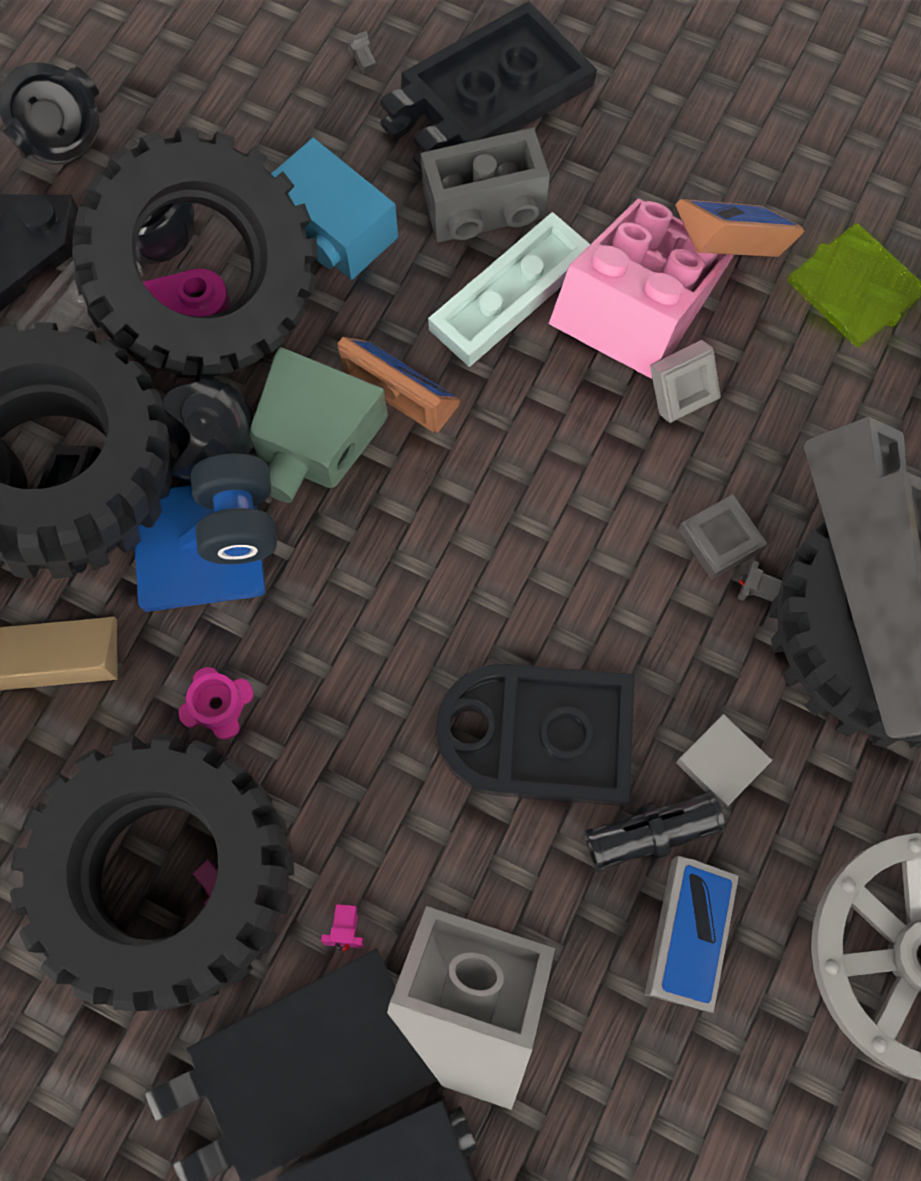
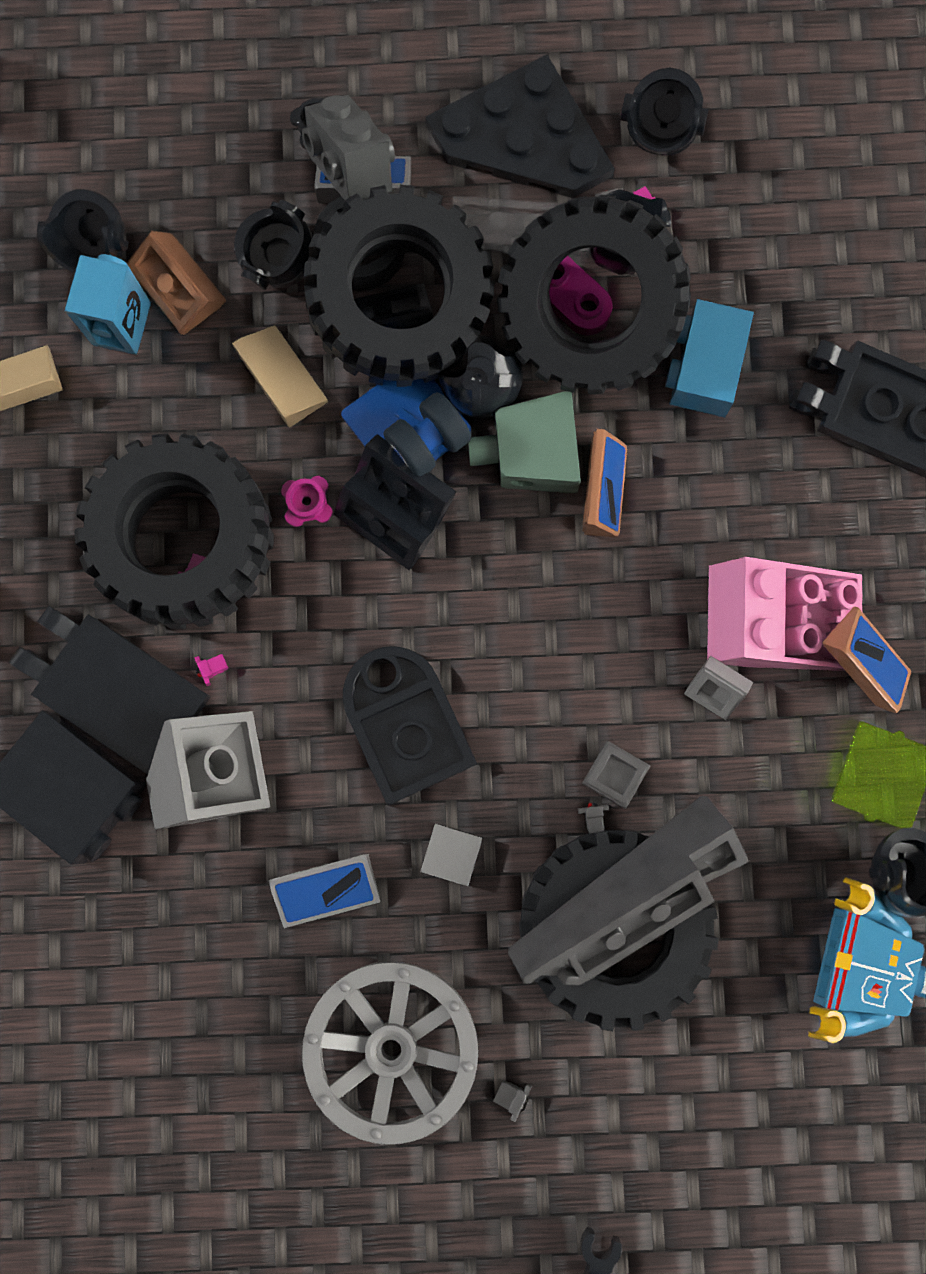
camera: 65 degrees right, 10 degrees up
flat silver piece [348,31,376,75] -> none
dark grey brick [420,127,550,243] -> none
light aqua plate [428,212,590,367] -> none
black pin [584,791,726,872] -> none
none -> black slope [333,434,456,570]

